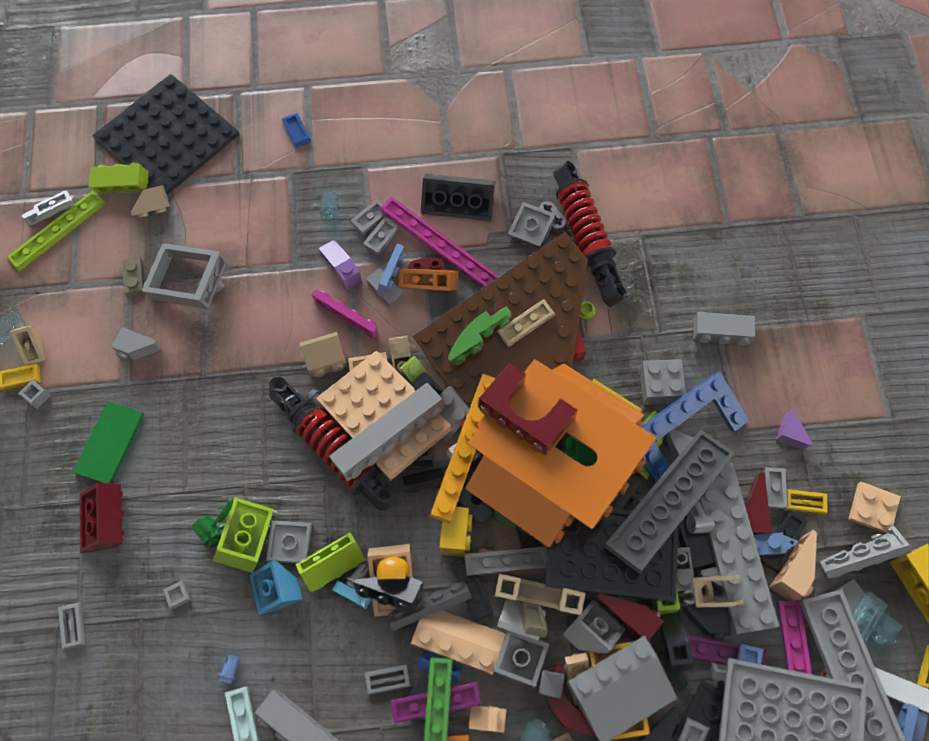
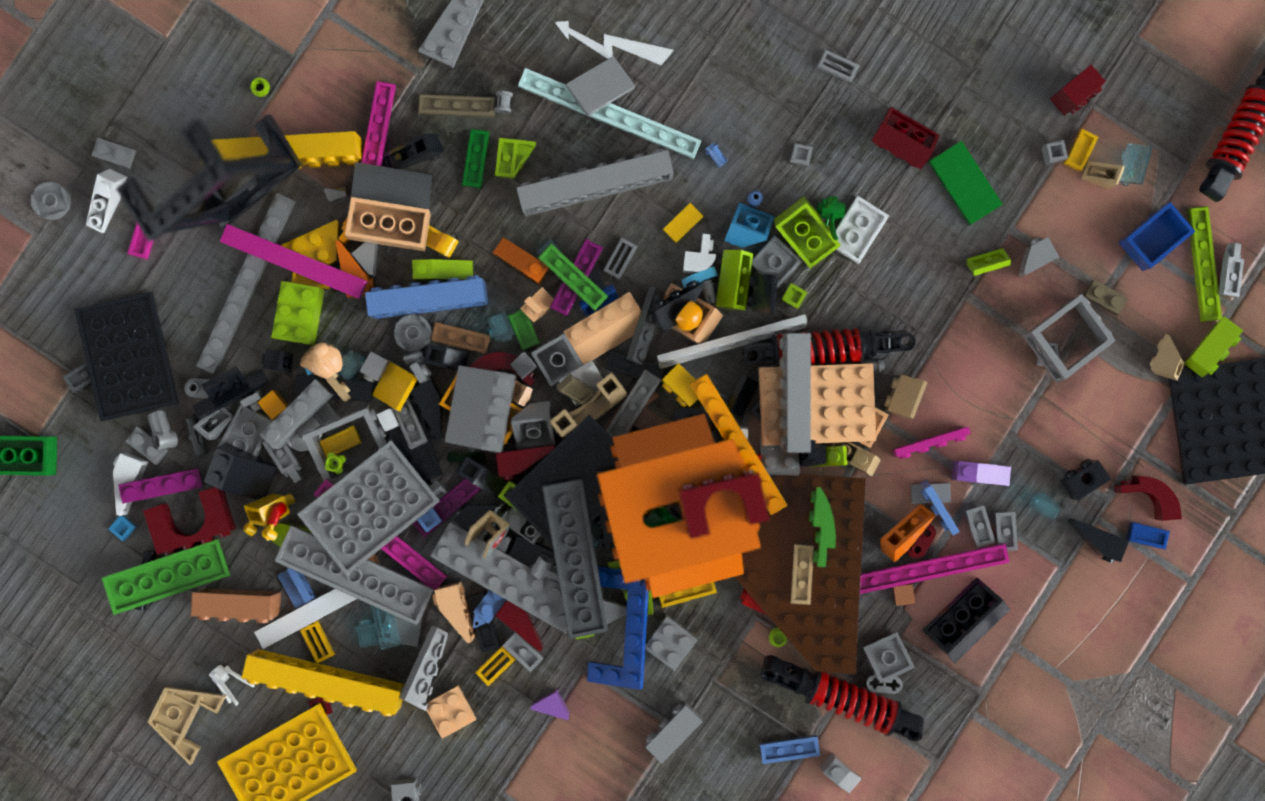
camera: 125 degrees right, 20 degrees up
none -> bright green tile [507,310,540,351]
none -> white tile [657,315,807,369]
none -> yellow tile [663,203,704,243]
none -> white brick [683,234,716,274]
none -> medium blue hose [747,190,763,207]
none -> black slope [749,271,778,314]
none -> medium blue plate [759,735,820,764]
none -> lime plate [781,283,808,309]
none -> light grey slope [820,753,862,793]
none -> white tile [835,195,889,264]
none -> nougat tile [893,583,915,606]
none -> lime plate [967,248,1011,276]
none -> black brick [1060,459,1111,500]
none -> black slope [1068,518,1129,564]
none -> dark red arch [1114,476,1182,521]
none -> blue piece [1118,202,1196,271]

